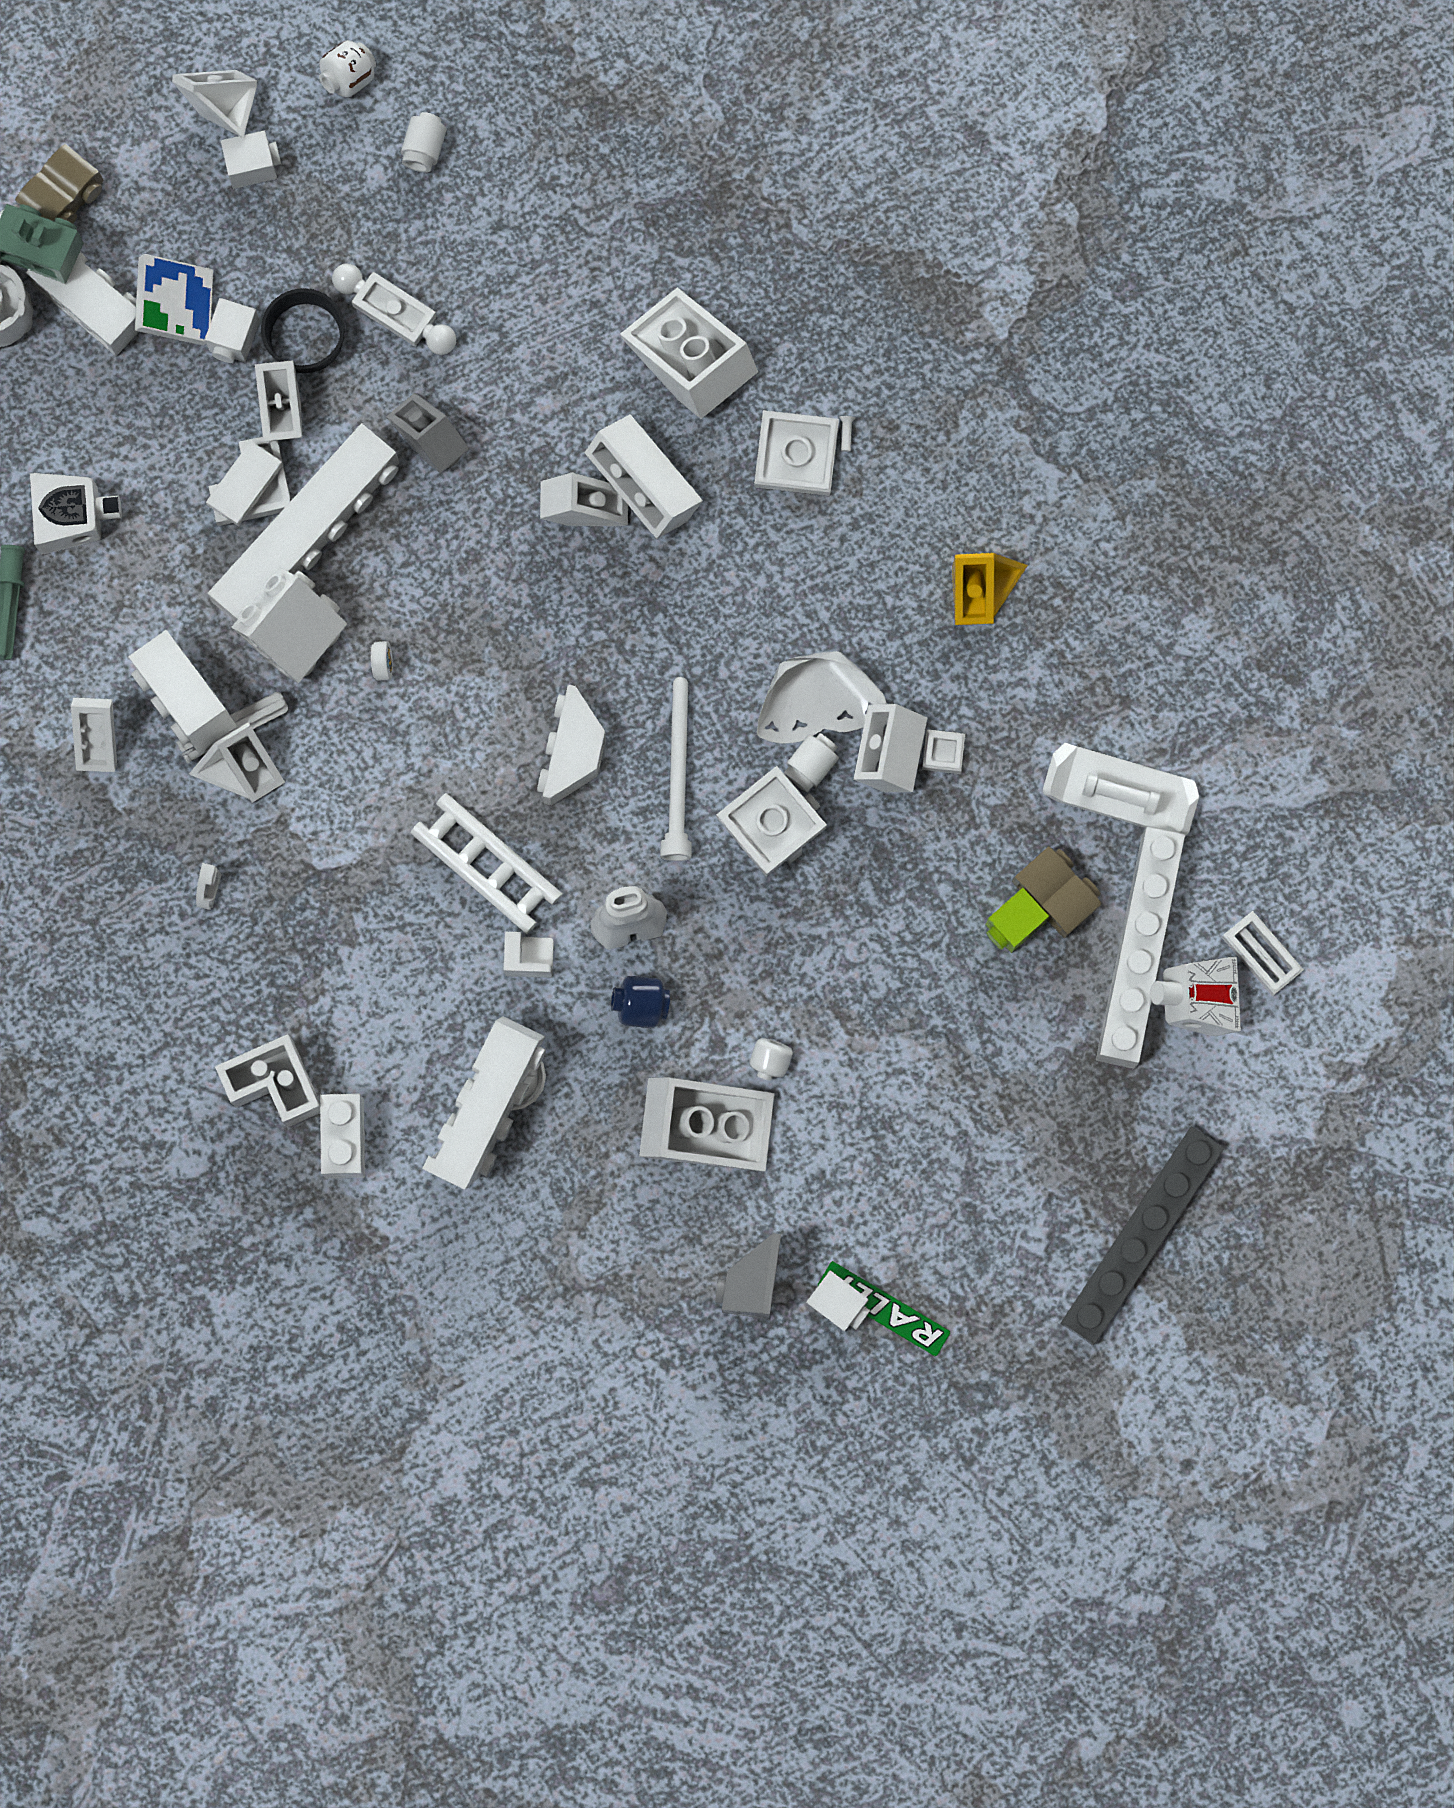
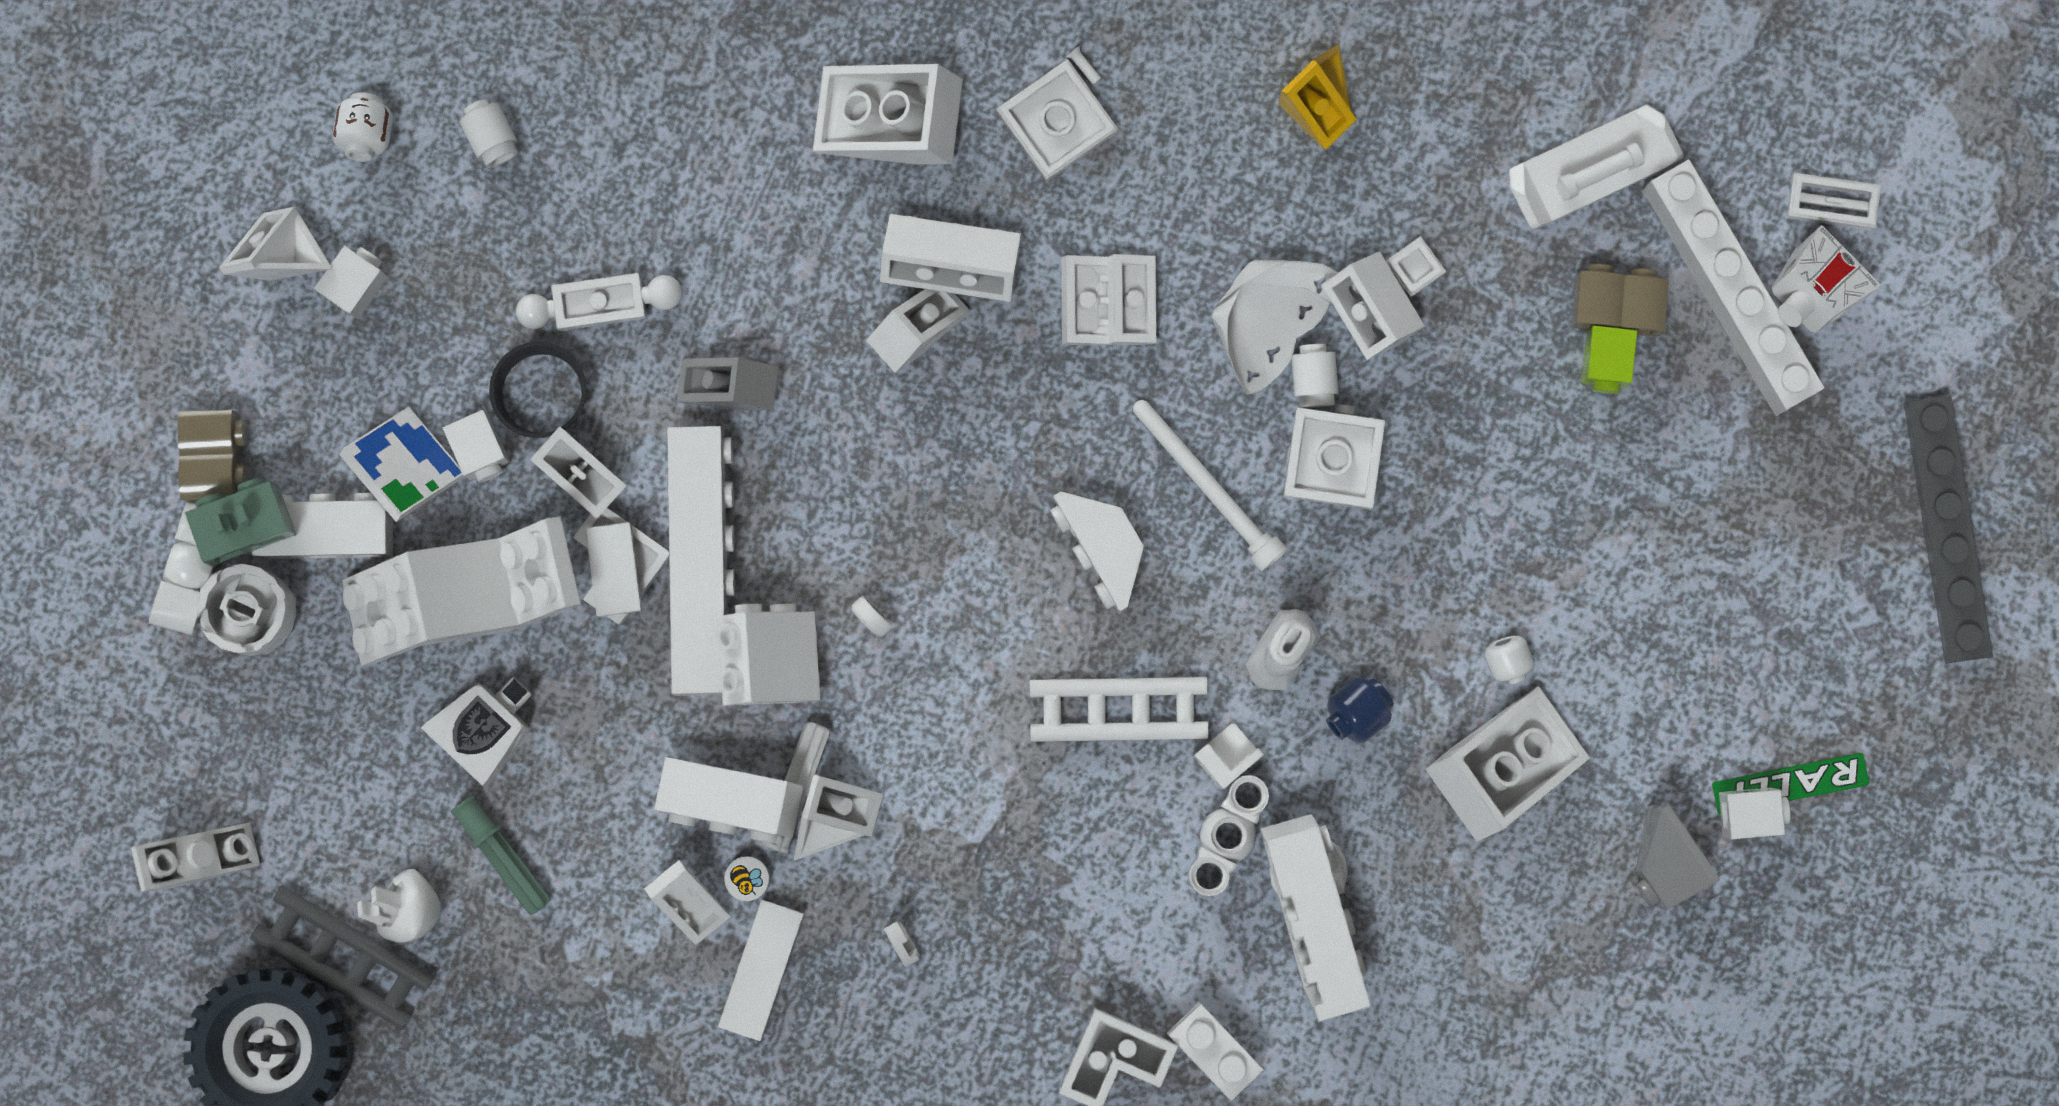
camera: 40 degrees left, 5 degrees up
none -> white bracket [342,517,581,666]
none -> white tile [718,899,805,1041]
none -> tile [724,856,770,901]
none -> white slope [1061,254,1156,345]
none -> white piece [1188,775,1269,896]

